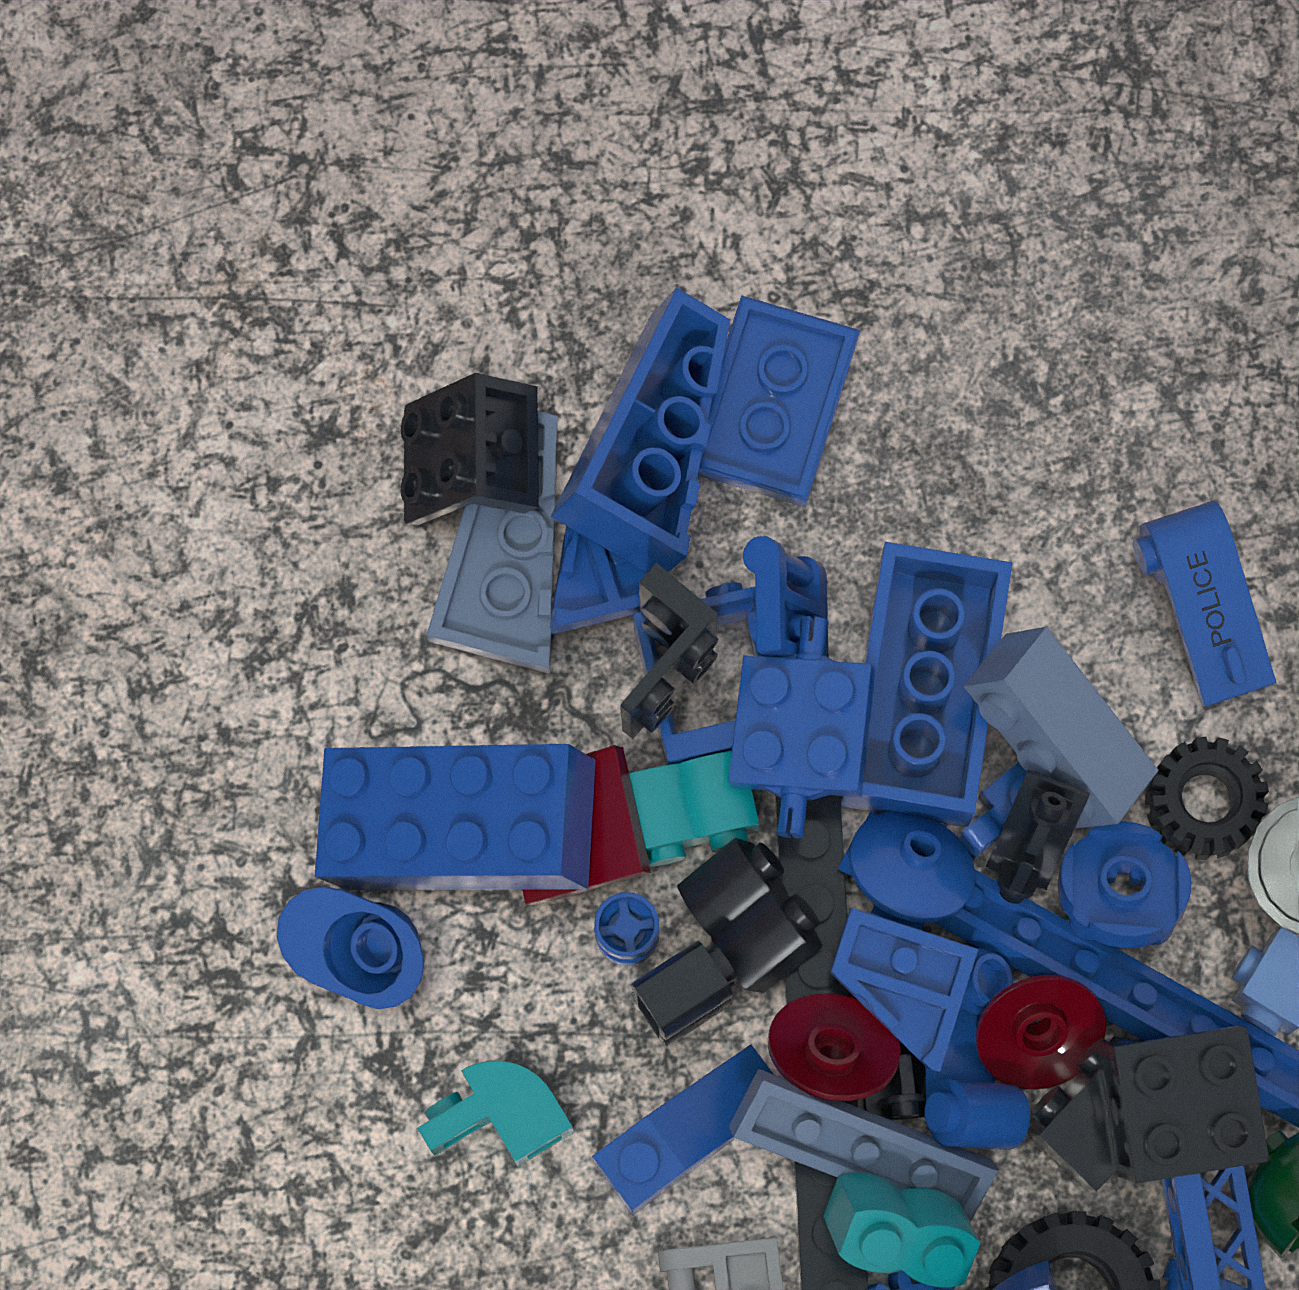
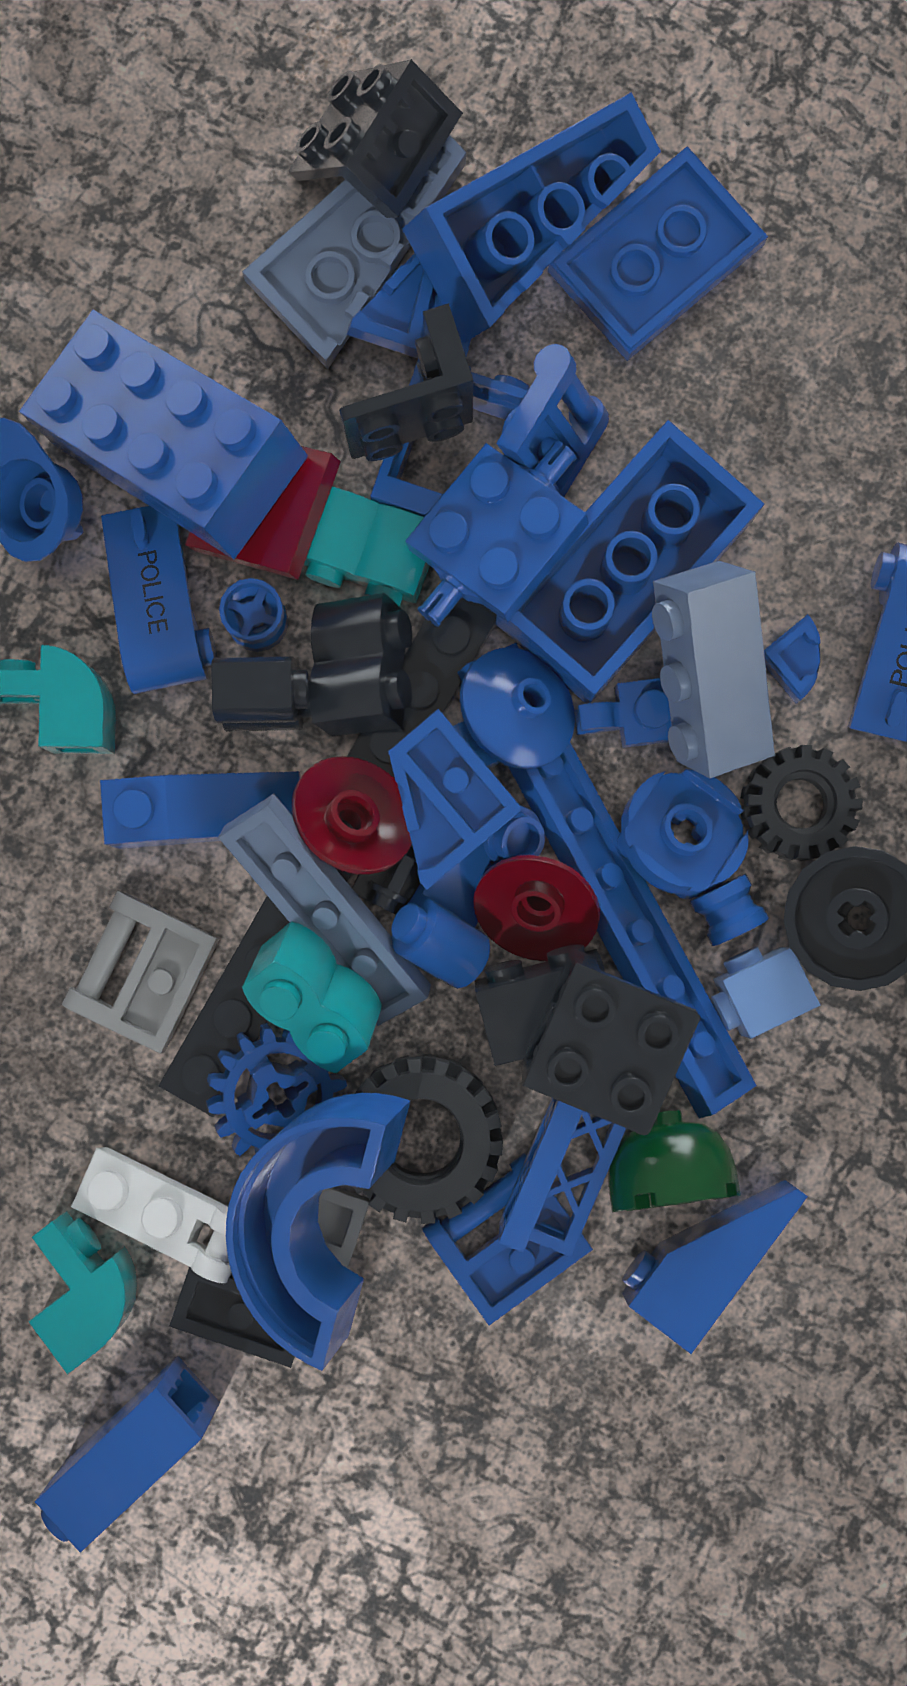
camera: 30 degrees right, 10 degrees up
black hinge [986,769,1090,904] -> none
none -> blue door [101,506,217,694]
none -> blue wheel [689,873,769,946]
none -> blue tile [764,614,821,704]

